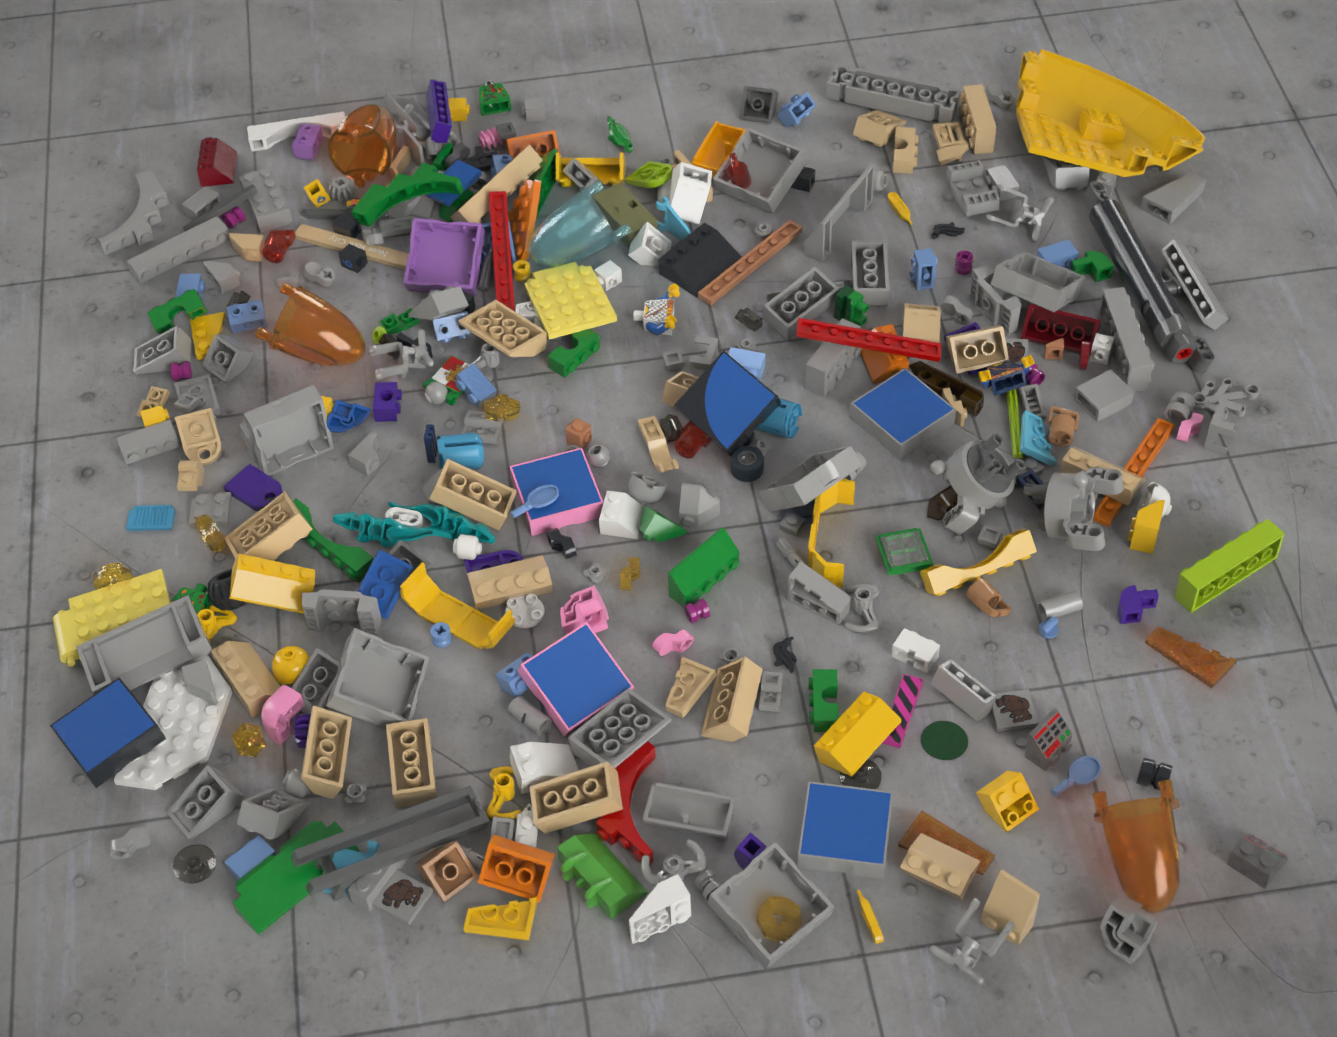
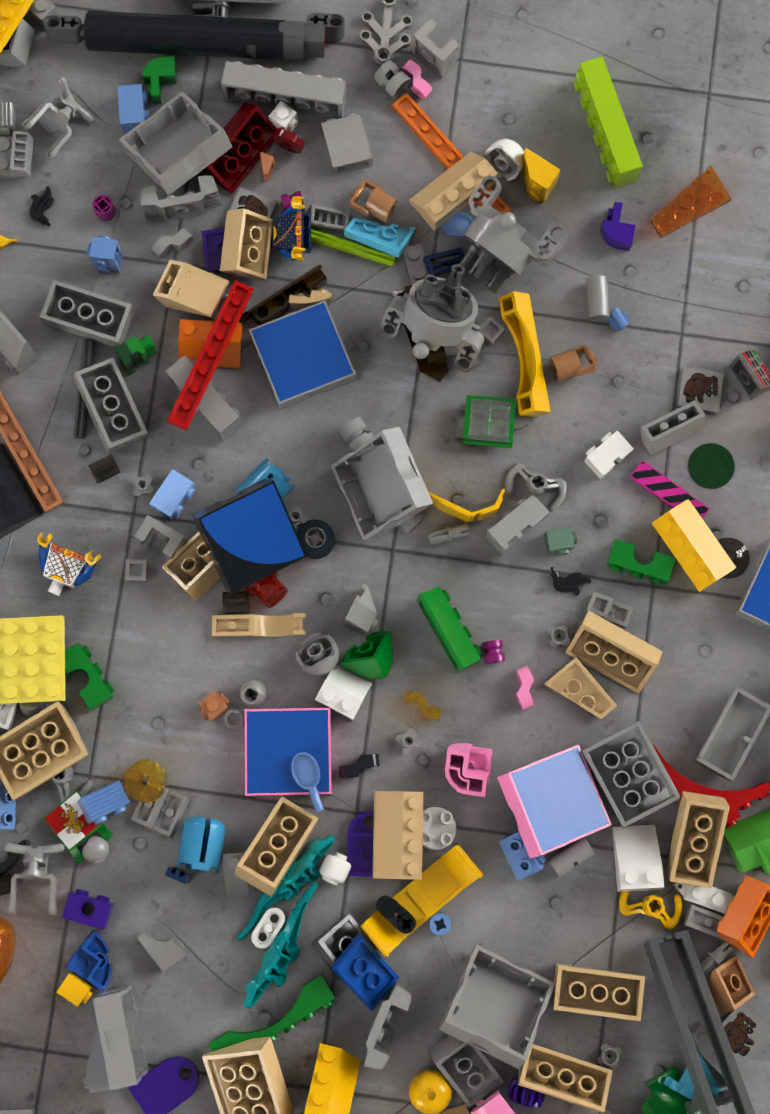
camera: 80 degrees left, 30 degrees up
none -> black piece [376,895,416,934]
none -> sand green brick [544,526,577,556]

